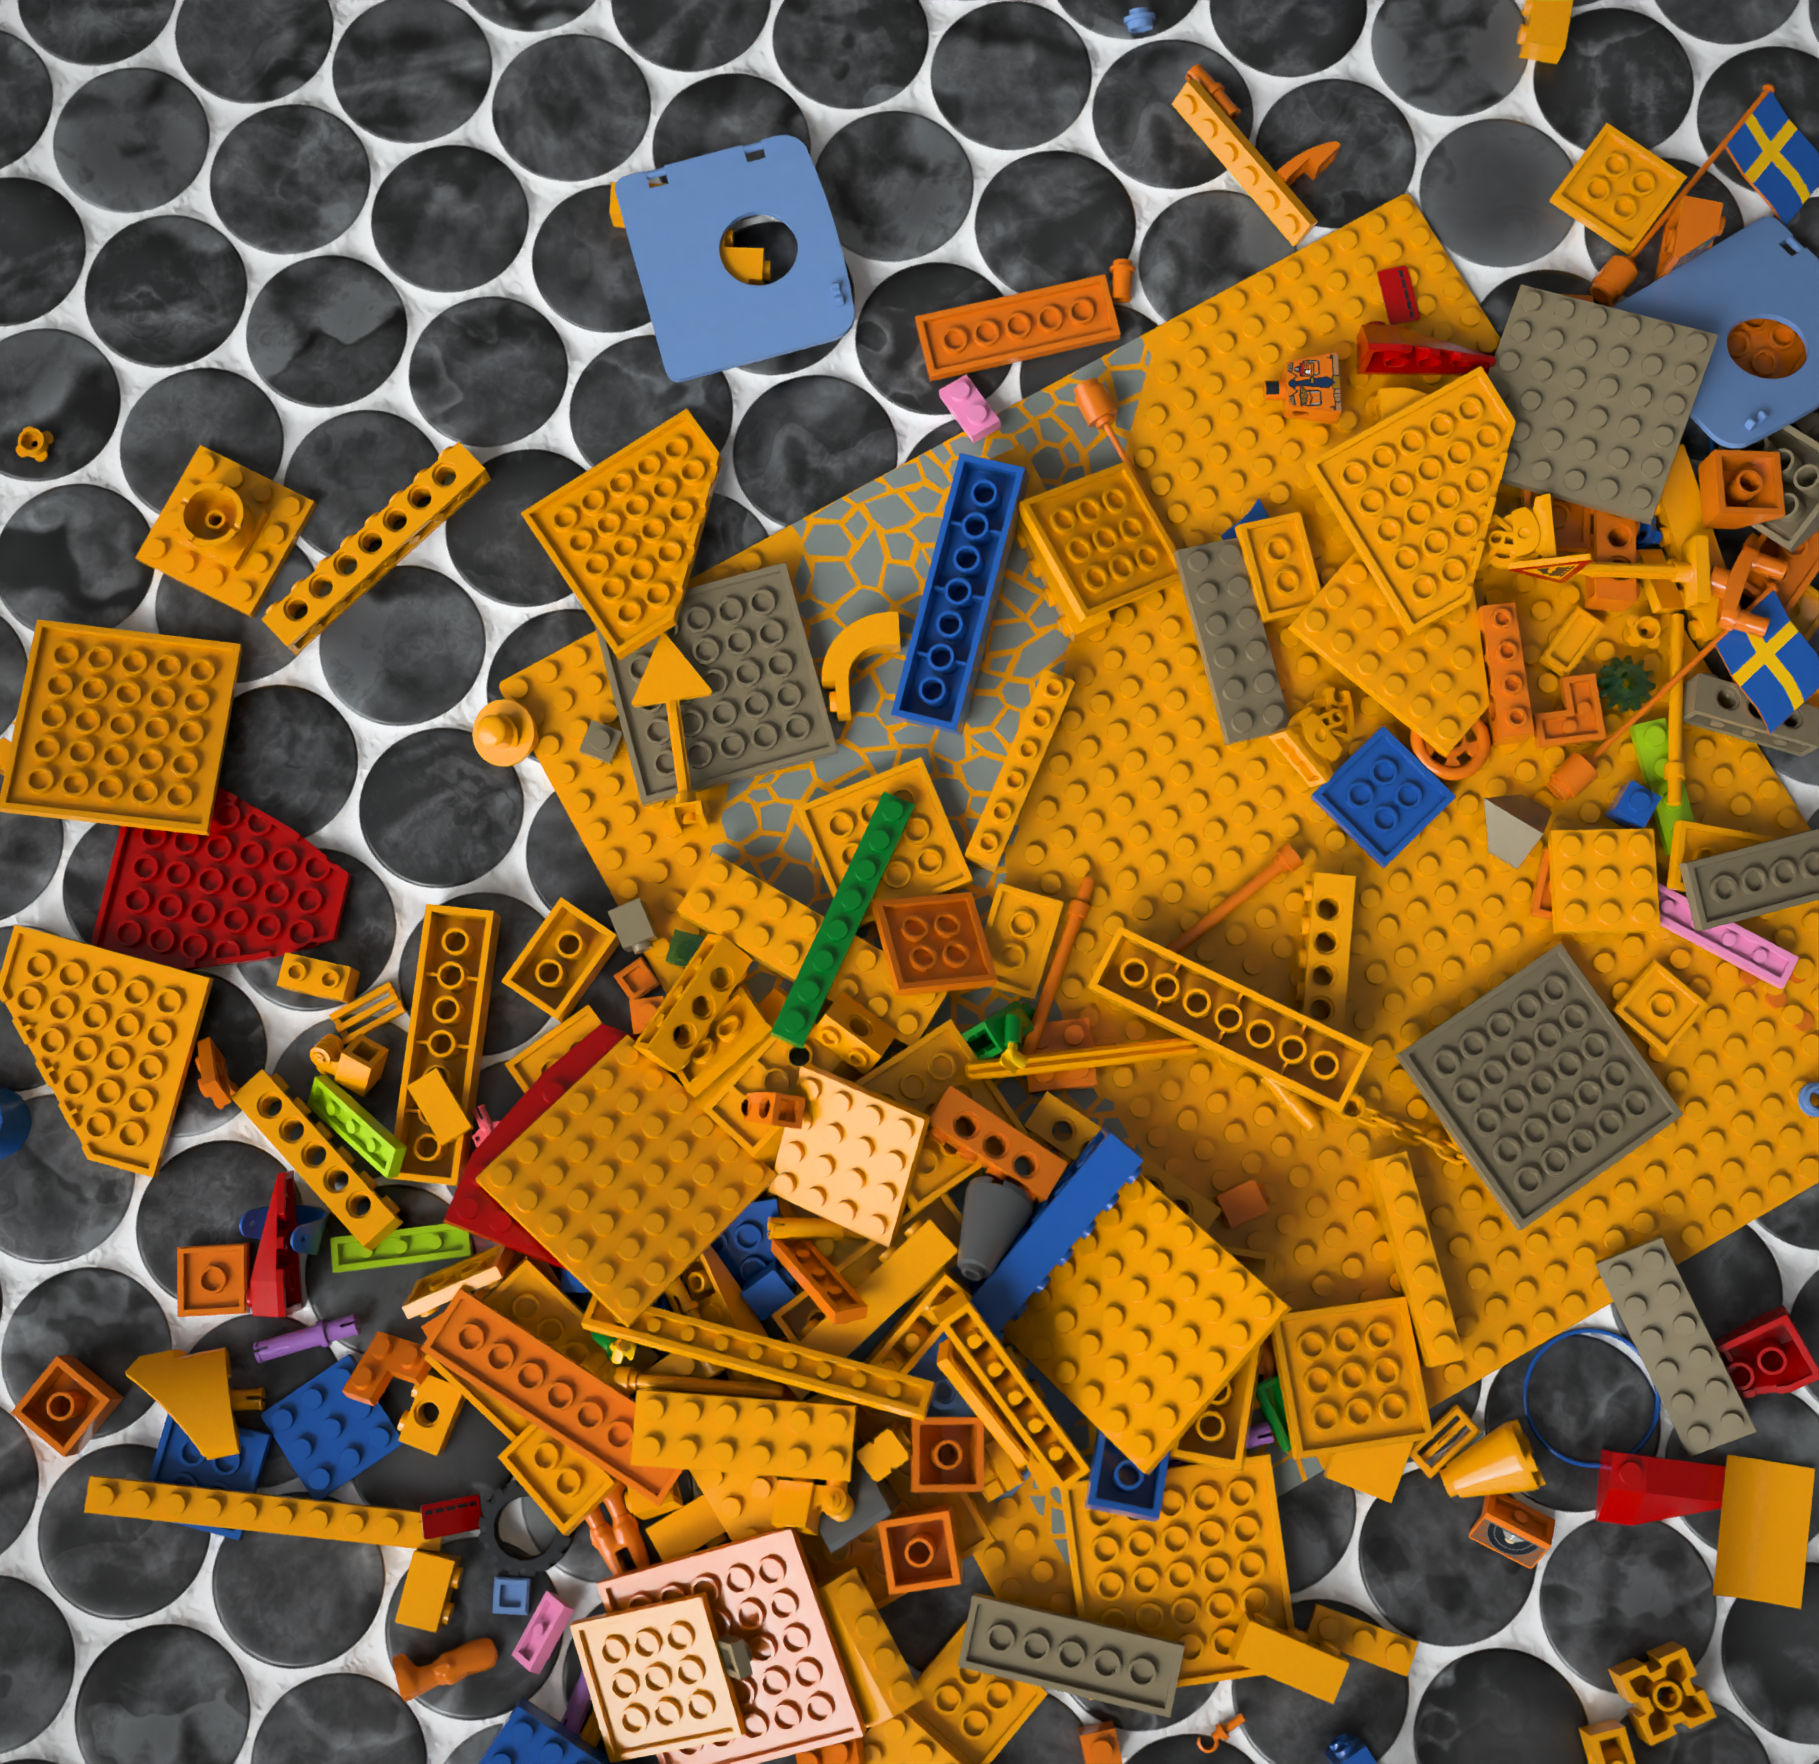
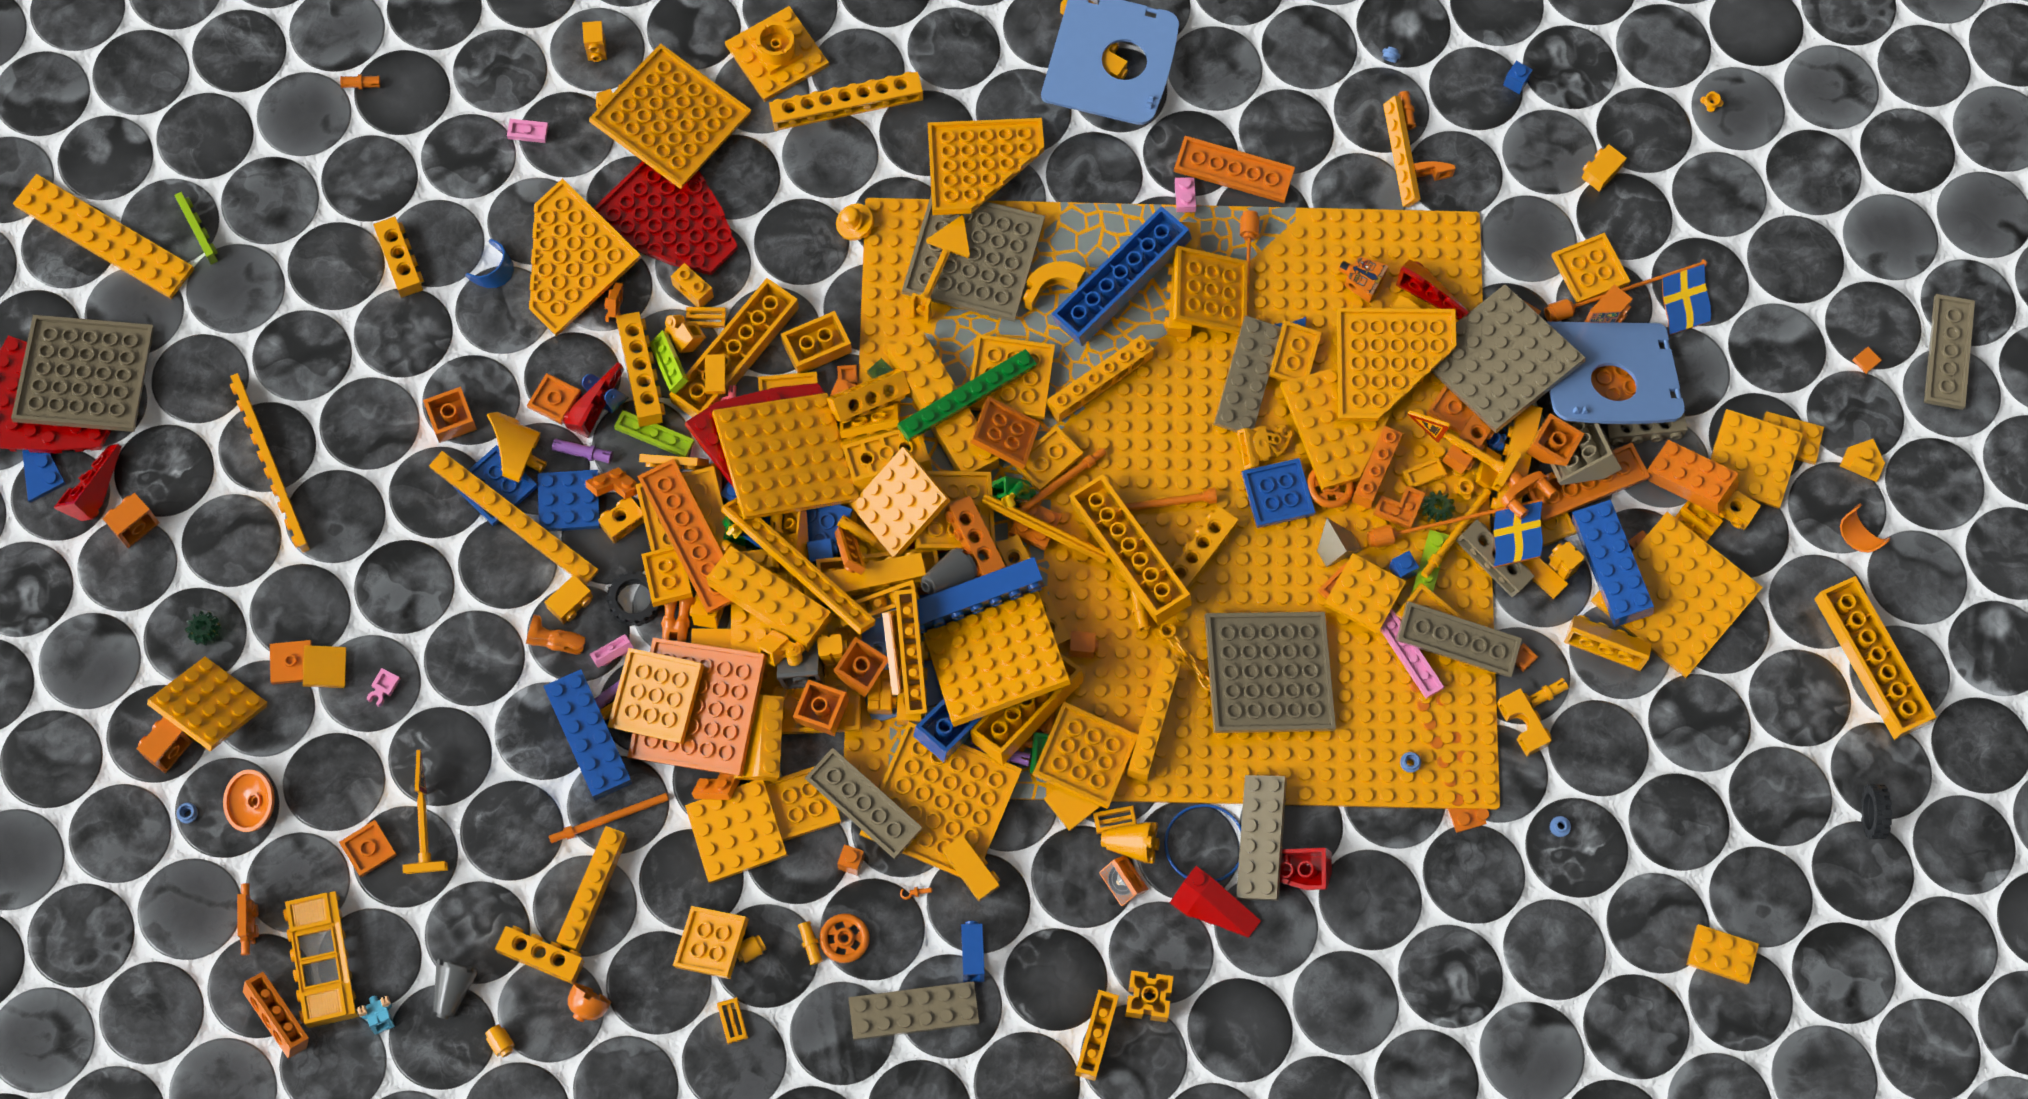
camera: 25 degrees right, 10 degrees down
red sticker [421,1495,481,1540] -> none
medium blue tile [492,1575,532,1615] -> none
dark tan plate [579,720,624,765] -> none
dark tan brick [608,898,660,954] -> none
dark tan plate [717,1634,753,1680] -> none
orange leg [744,1092,806,1129] -> none
light orange brick [810,991,898,1075] -> none
orange pin [1110,259,1136,303] -> none
light orange plate [1305,1603,1418,1677] -> none
red sticker [1377,266,1420,325] -> none
light orange piece [1477,493,1557,571] -> none
light orange tile [1610,959,1709,1057] -> none
light orange sticker [1713,1455,1815,1609] -> none

